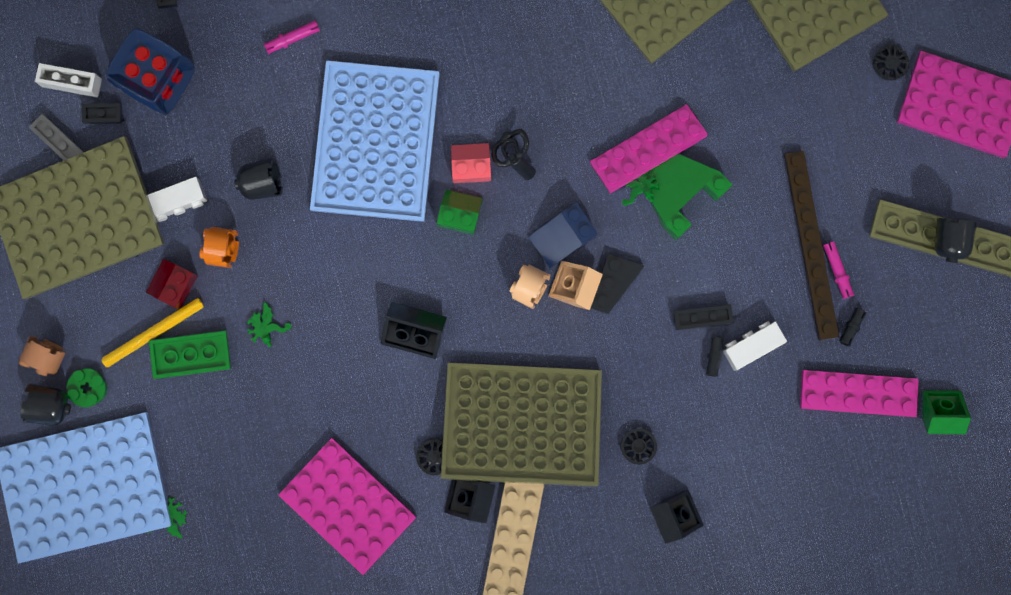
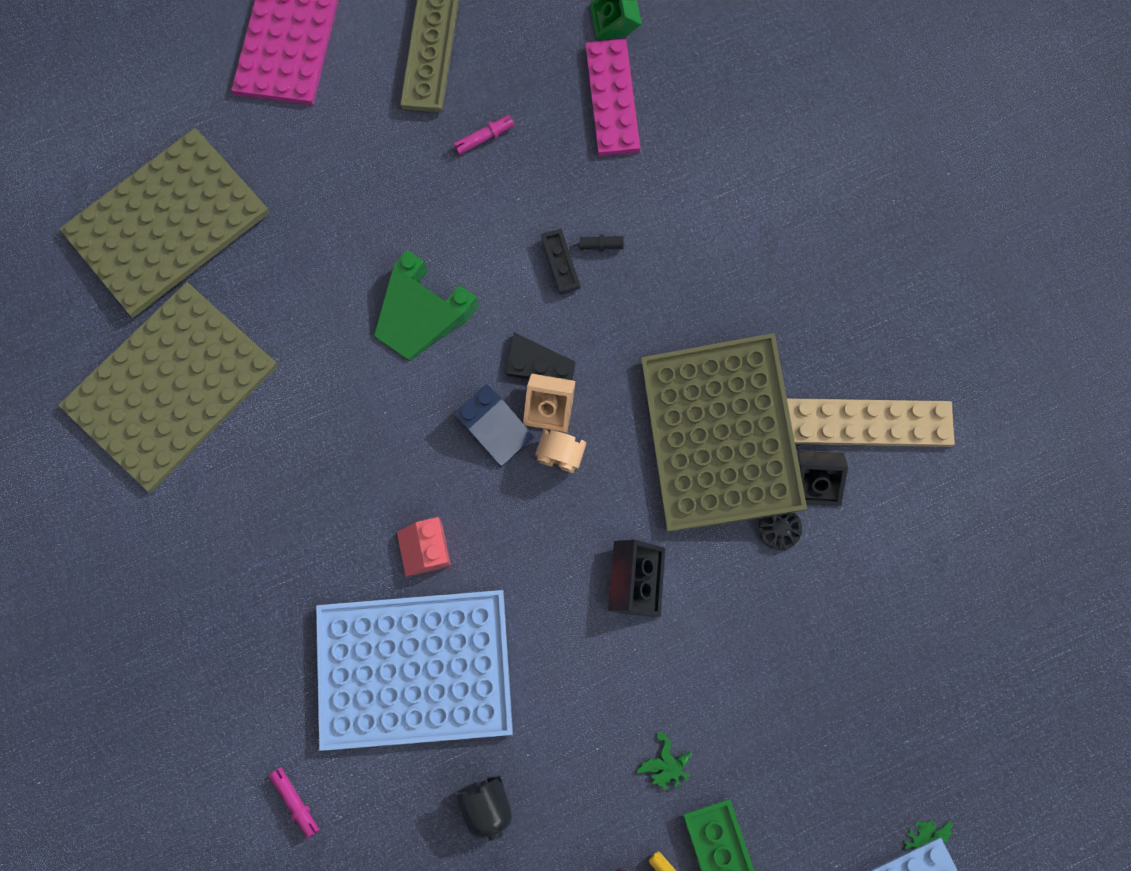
camera: 90 degrees left, 10 degrees down
orange brick [200,227,239,268] -> none
dark pink plate [278,438,416,575] -> none
green slope [437,190,483,235] -> none
black piece [491,129,536,180] -> none
dark pink plate [590,104,707,194] -> none
black wheel [621,428,657,465] -> none
green piece [622,172,659,206] -> none
black slope [650,490,704,544] -> none
white brick [723,321,787,371] -> none
dark brown plate [784,151,839,340] -> none
black pin [839,308,867,347] -> none
black wheel [873,45,910,81] -> none
black cylinder [935,218,977,263] -> none

